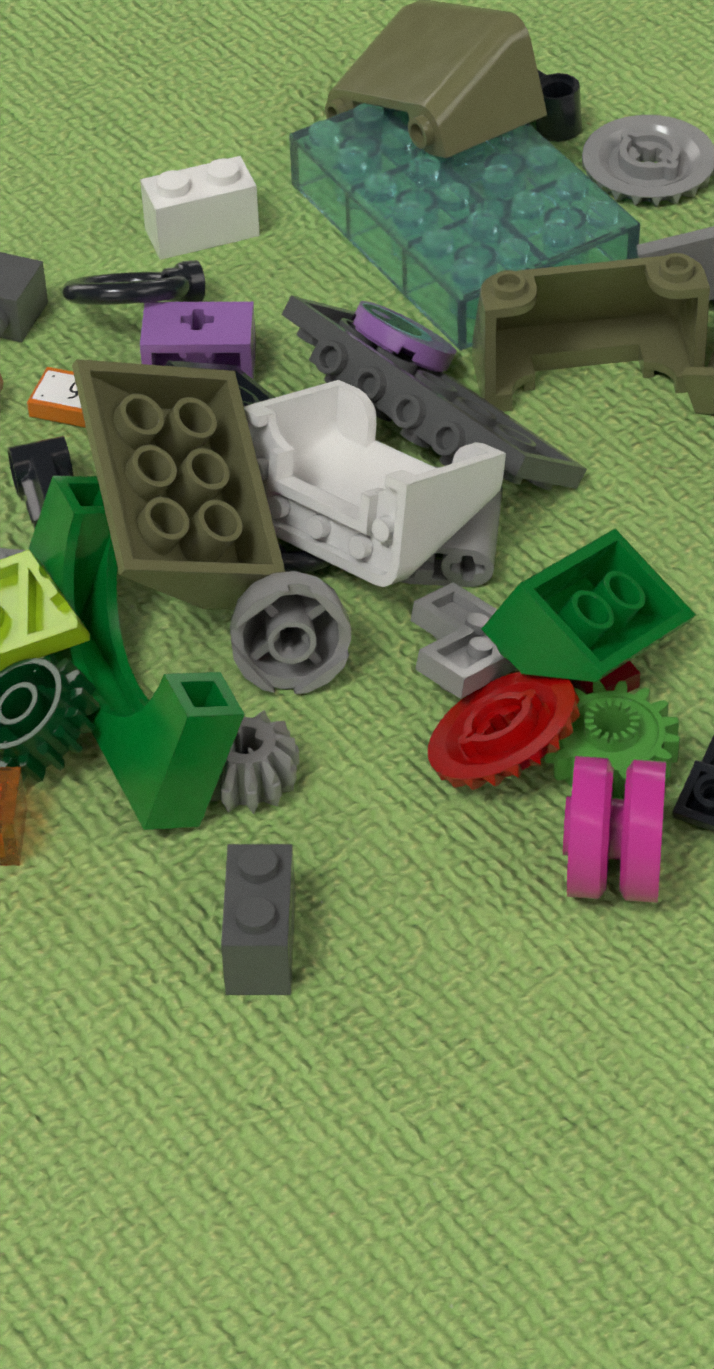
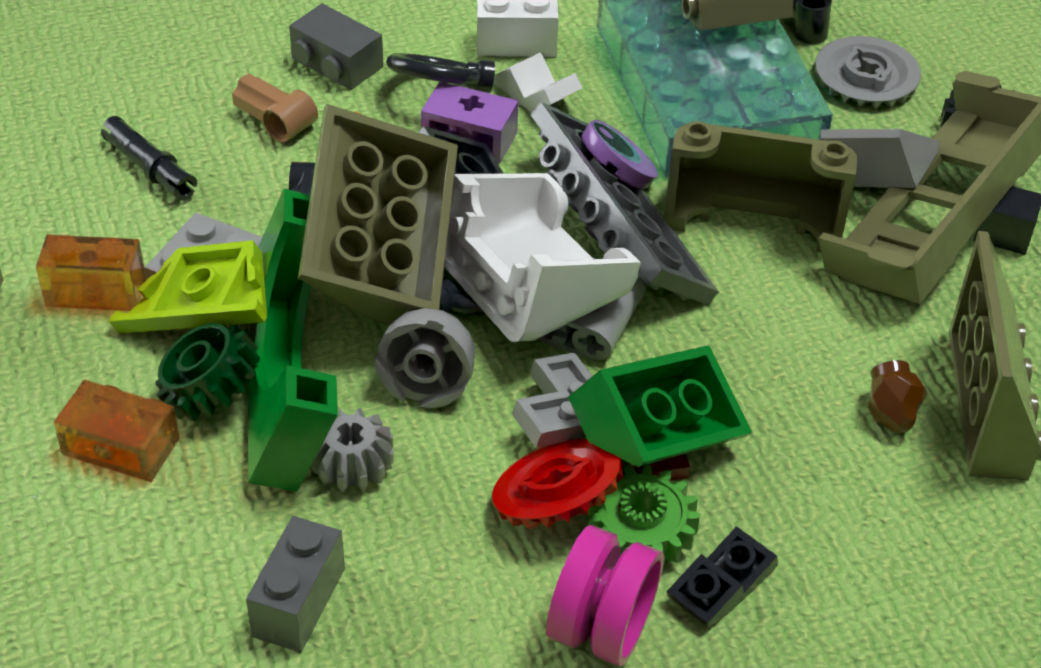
camera: 15 degrees right, 0 degrees up
none -> white slope [493,52,582,113]

